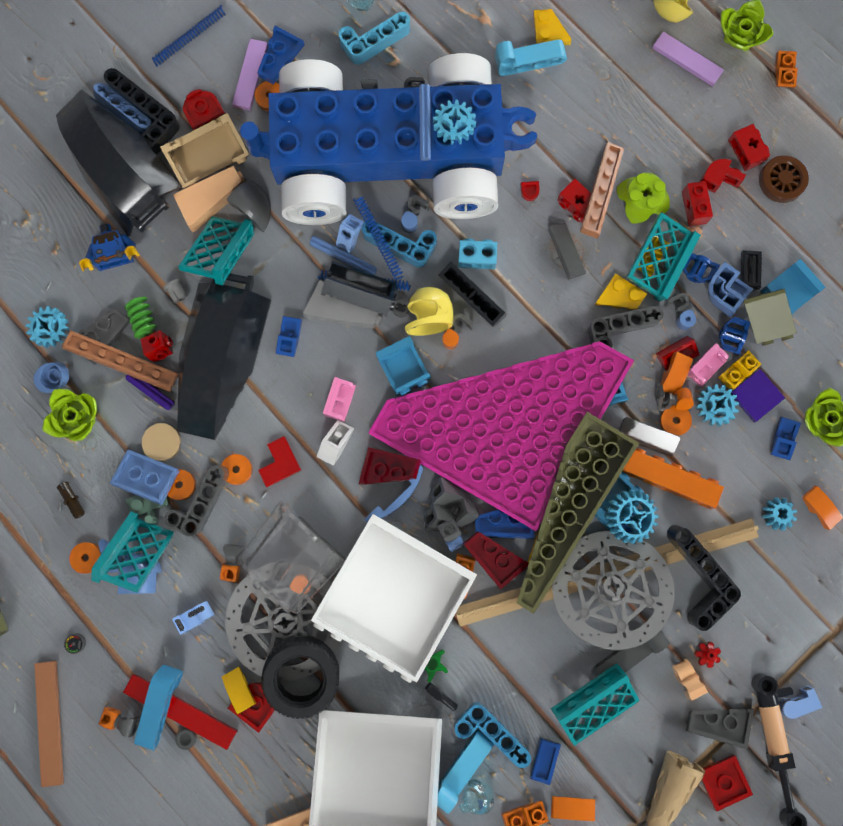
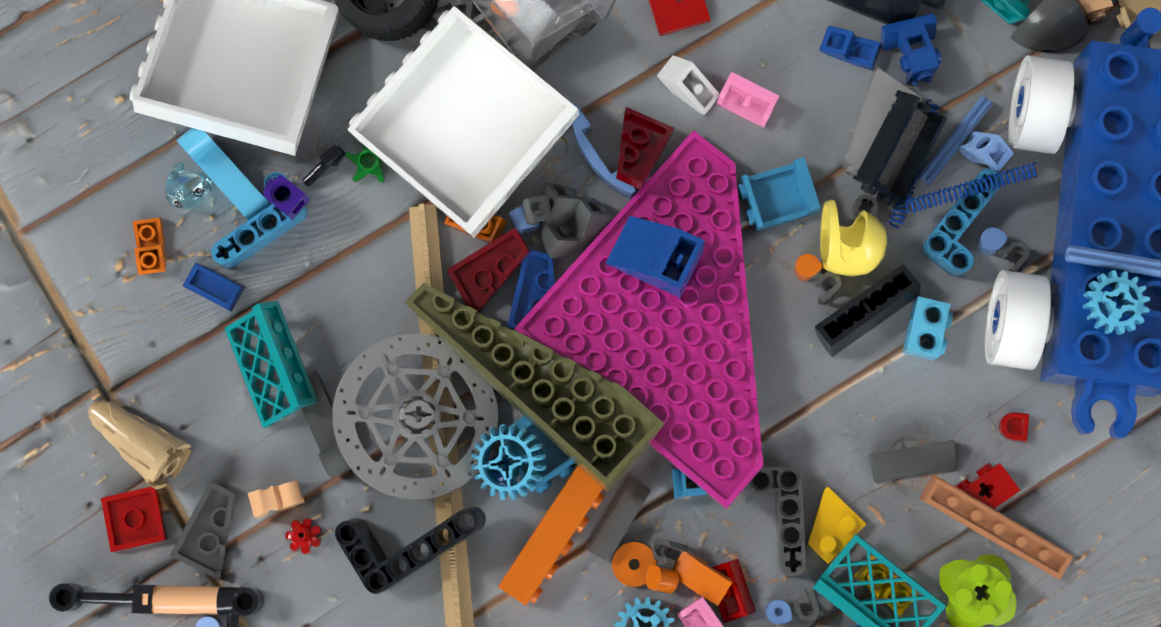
camera: 105 degrees right, 0 degrees up
orange slope [551,796,595,821] -> none
none -> dark purple brick [263,174,310,221]
none -> blue slope [606,216,705,298]
none -> blue tile [881,13,941,86]

